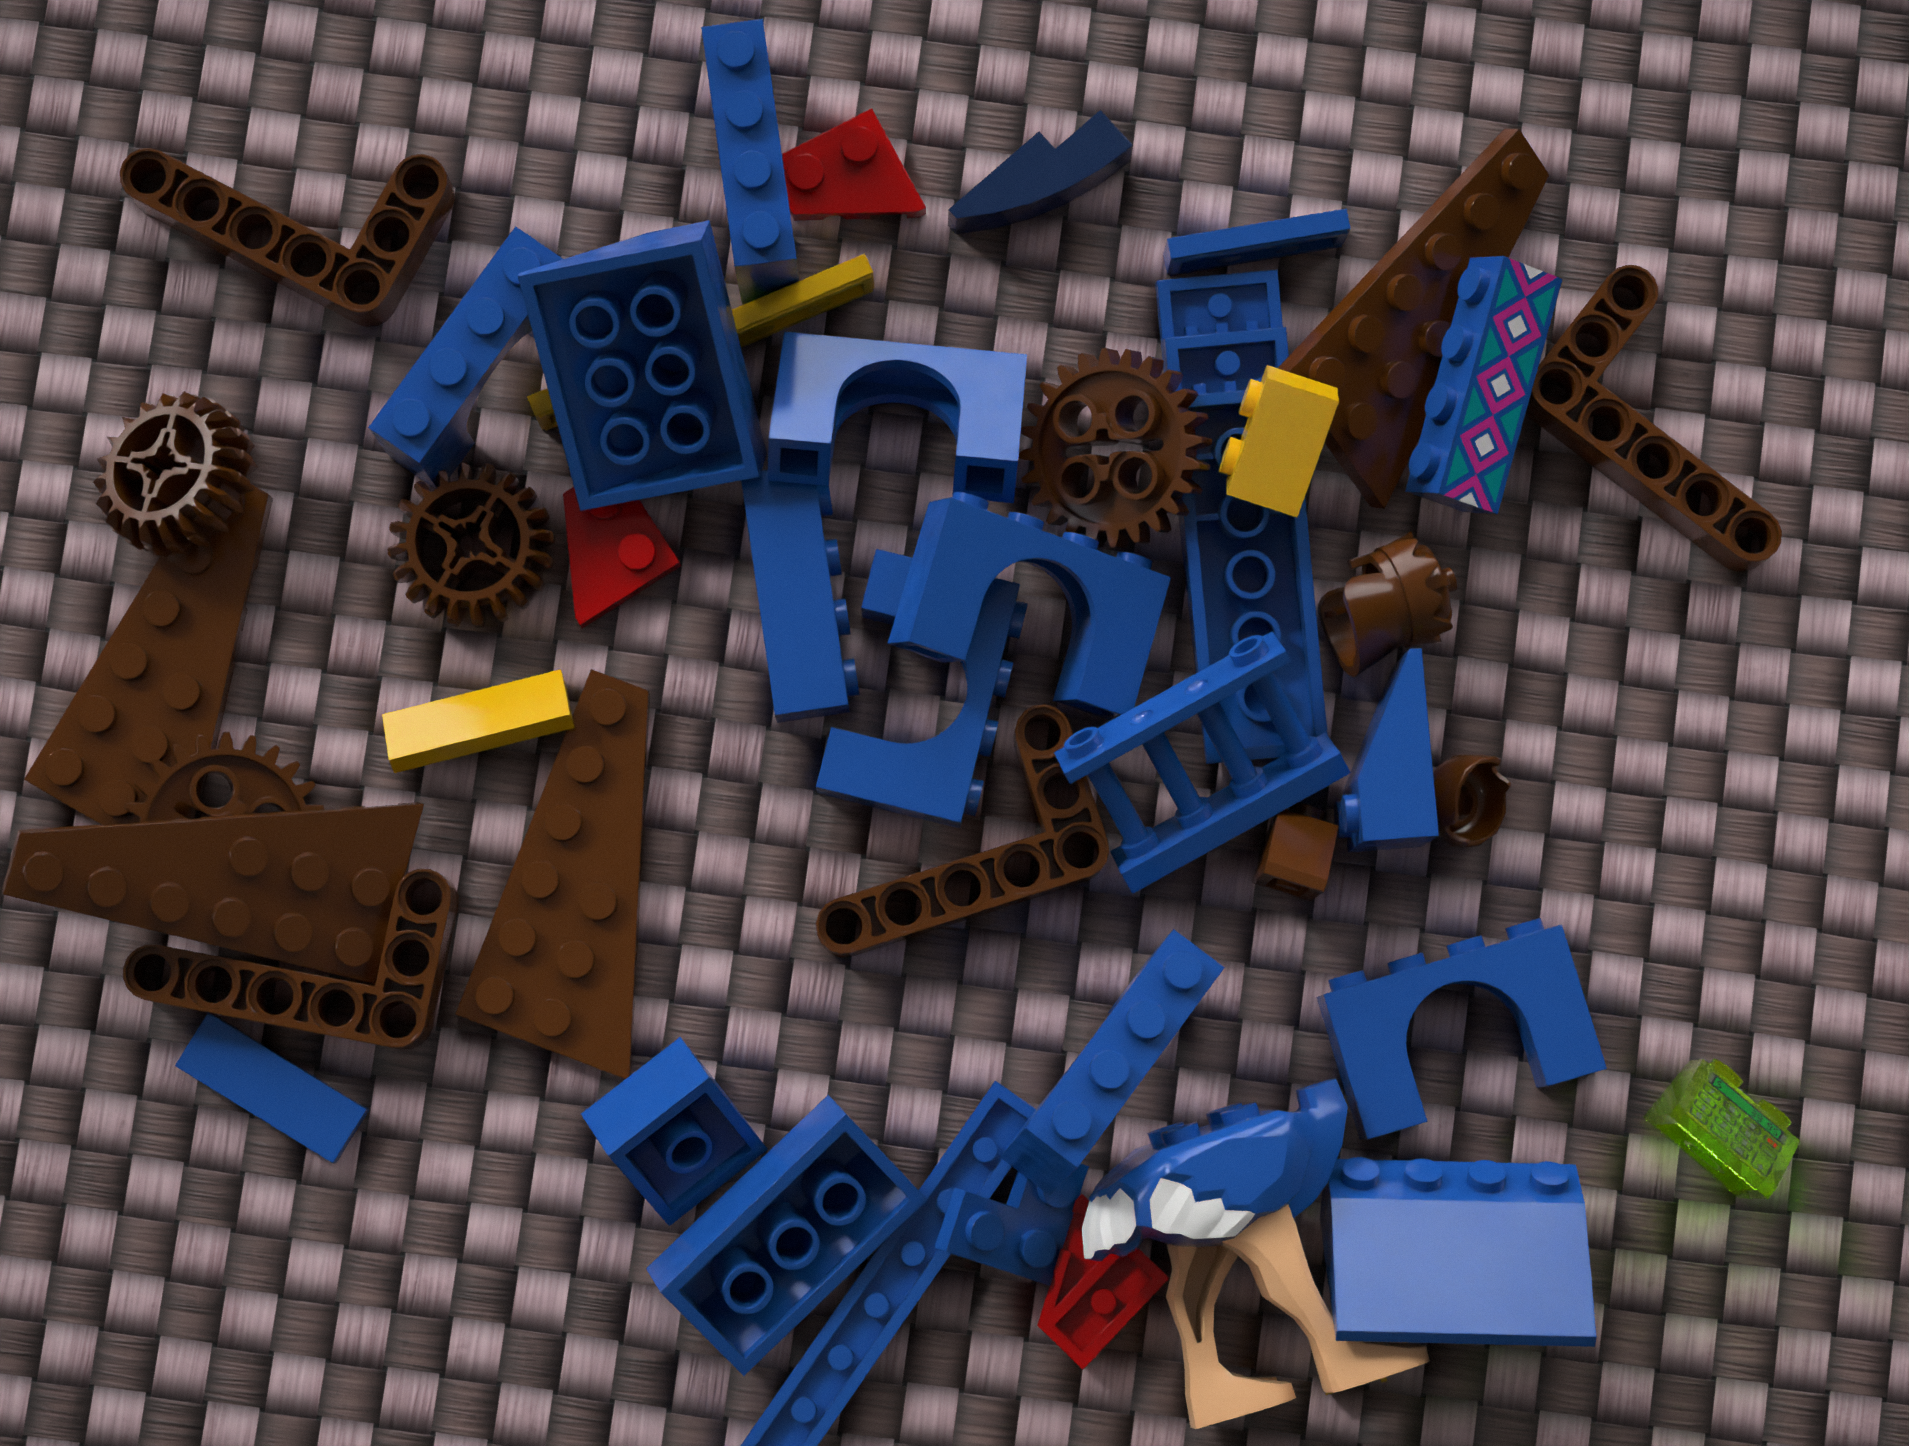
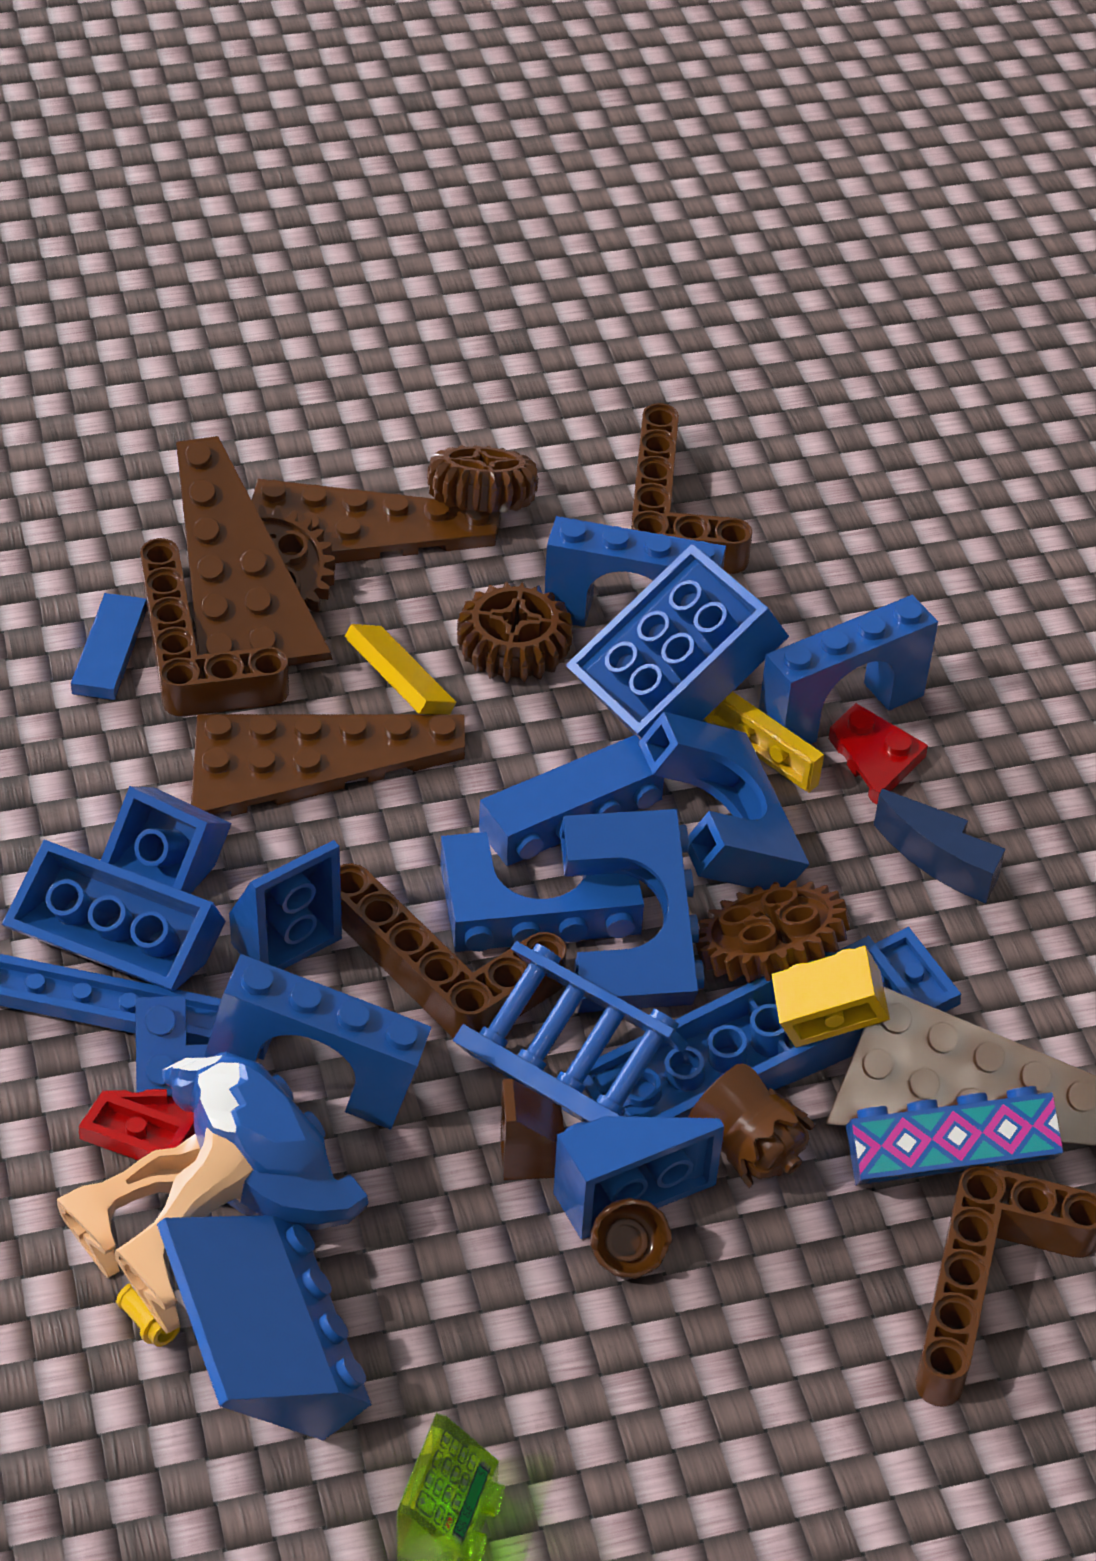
camera: 70 degrees right, 35 degrees down
red wing [563,487,681,629] -> none
blue tile [1163,208,1351,276] -> none
blue arch [1316,918,1607,1140] -> none
none -> blue slope [229,840,342,970]

